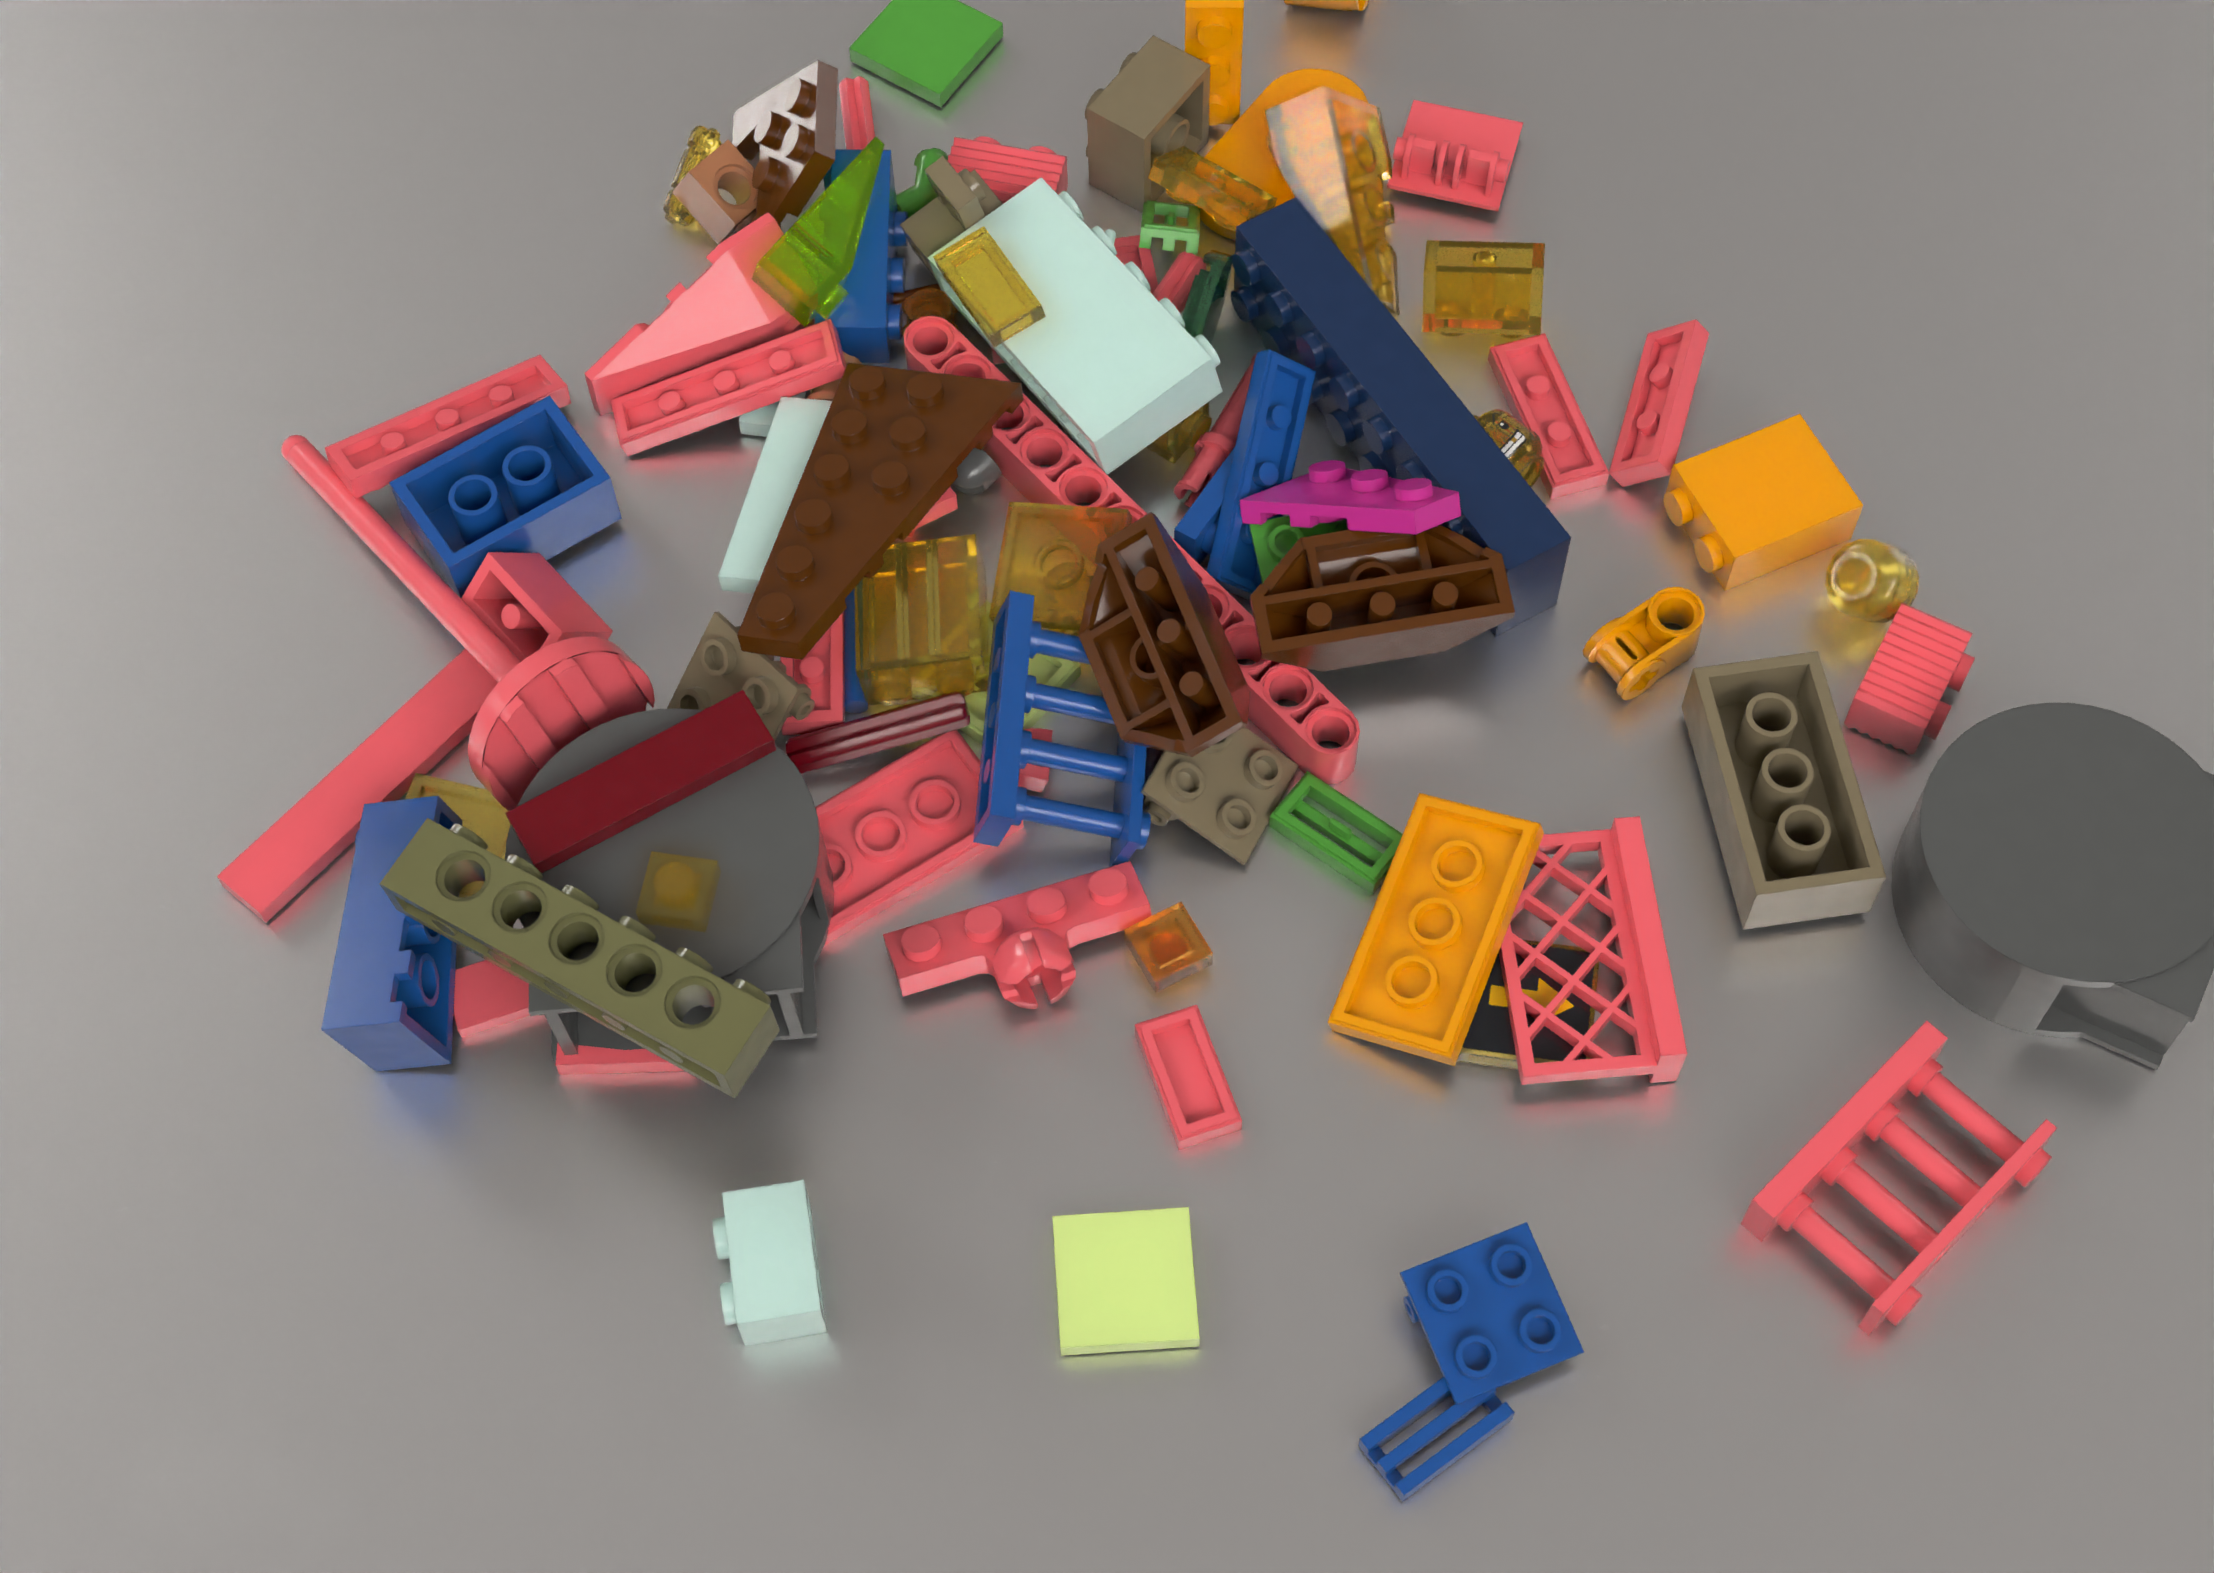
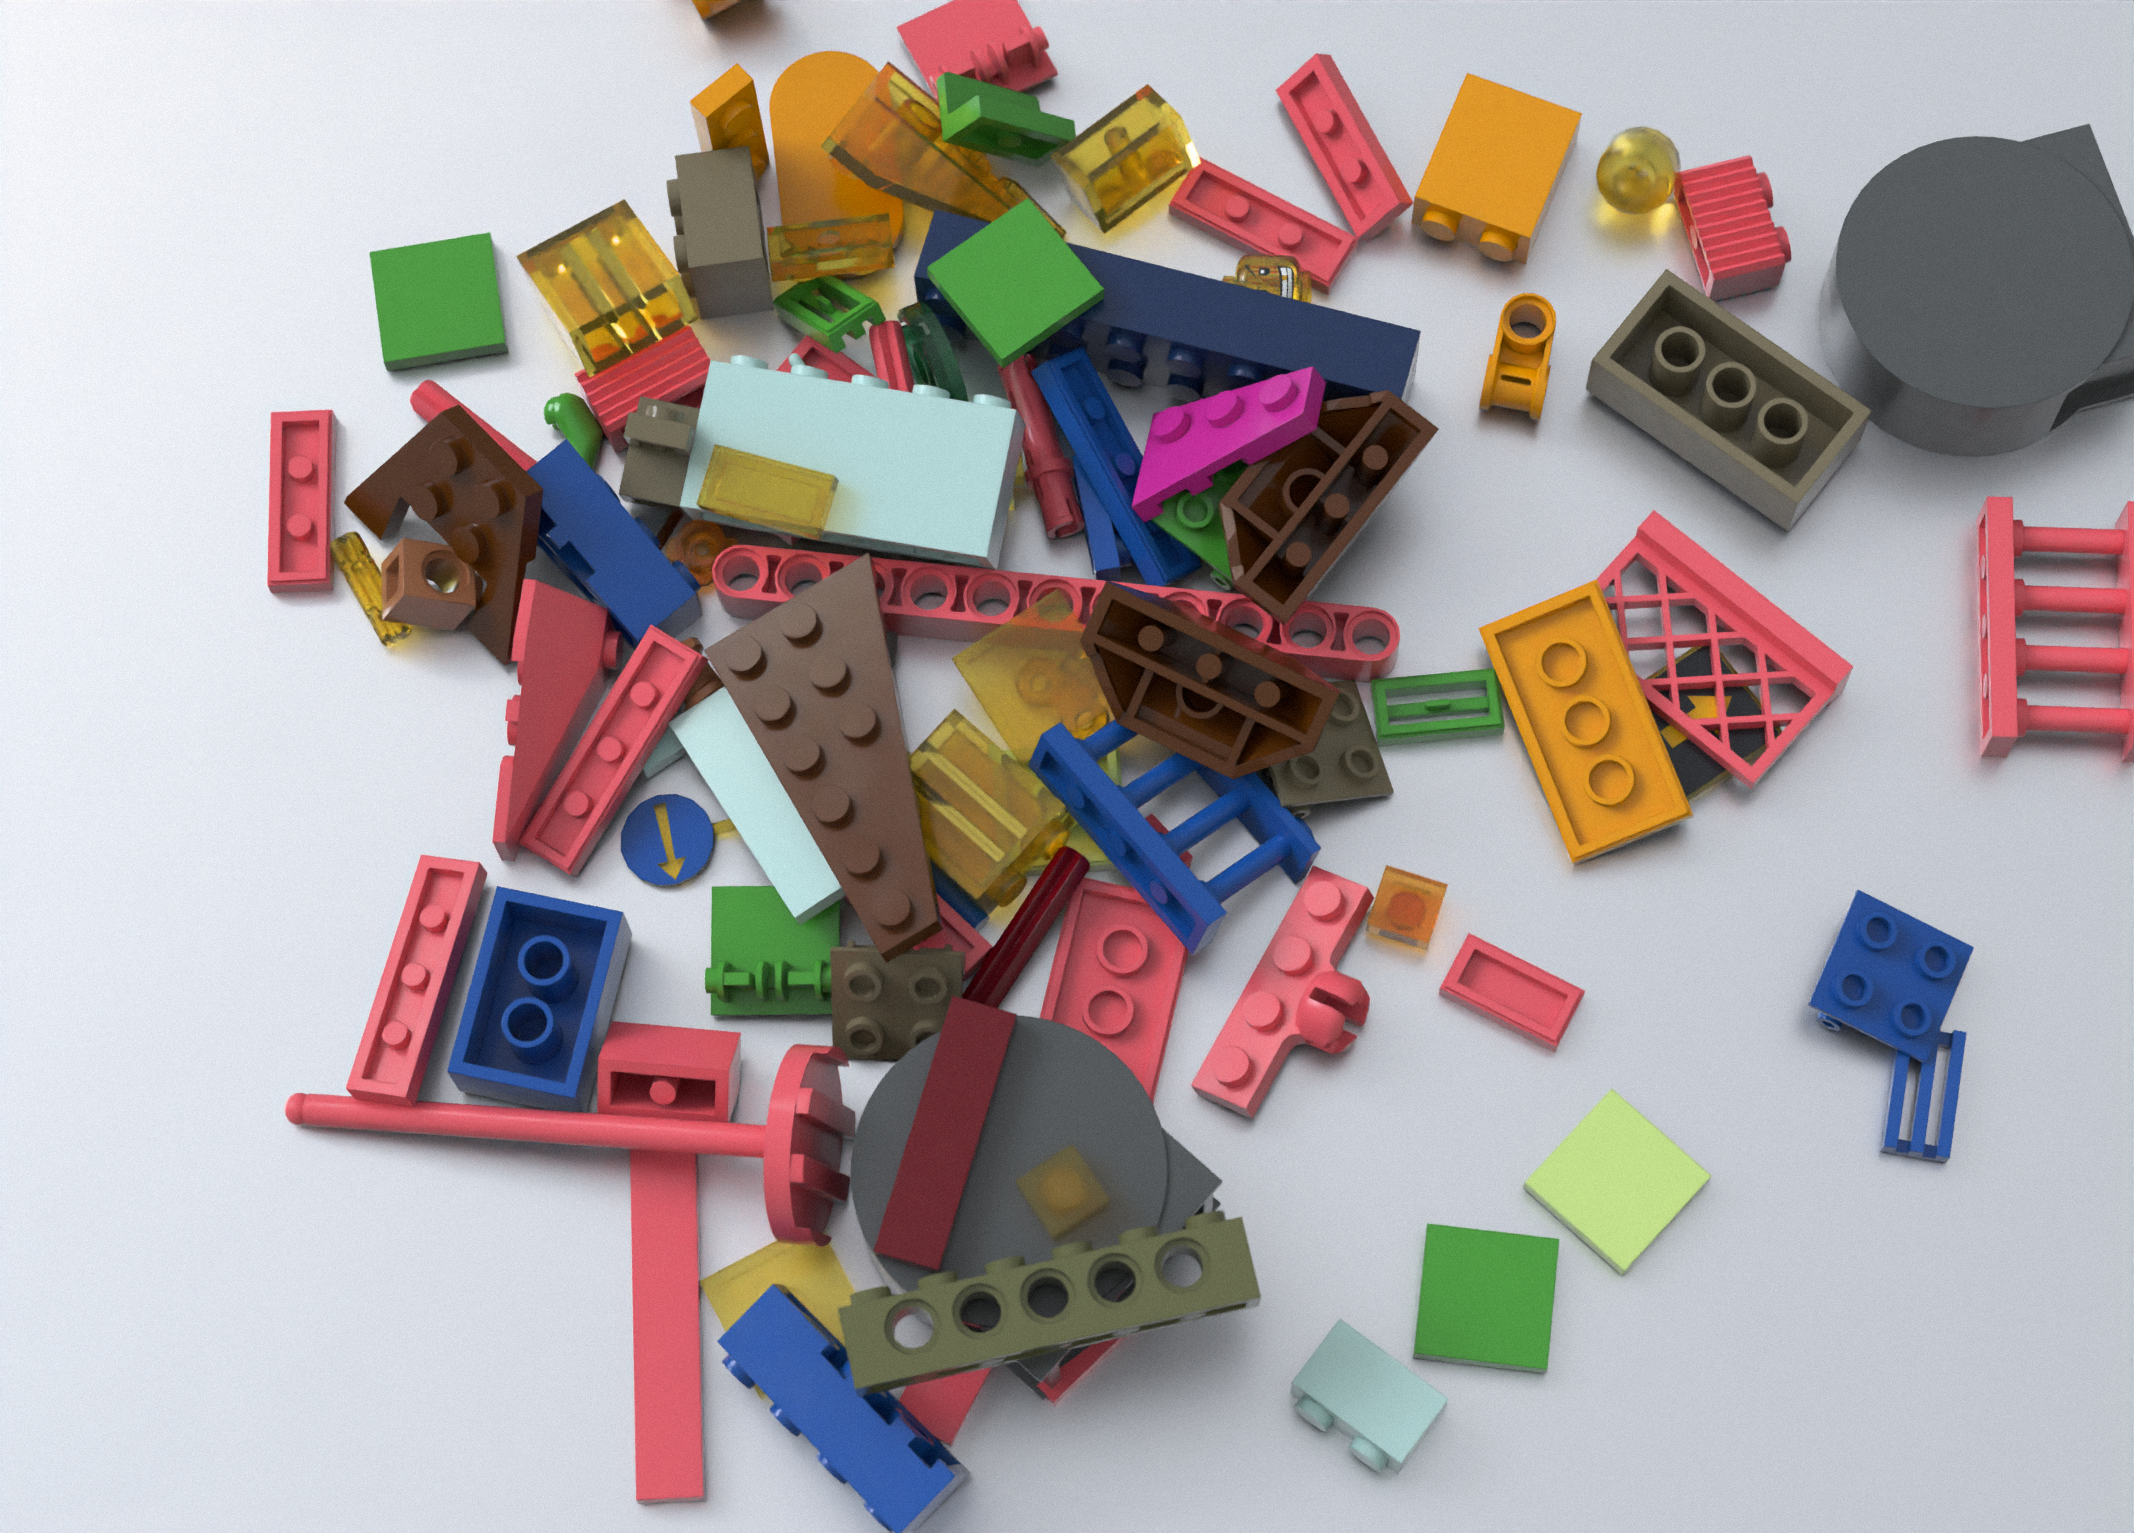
camera: 40 degrees left, 10 degrees up
clear neon green slope [752,136,885,327] -> none
none -> coral tile [267,410,336,593]
none -> clear yellow brick [516,199,699,378]
none -> blue piece [621,794,737,887]
none -> bright green hinge [705,886,840,1016]
none -> bright green tile [927,198,1104,368]
none -> bright green panel [937,72,1077,167]
none -> bright green tile [1413,1223,1559,1374]

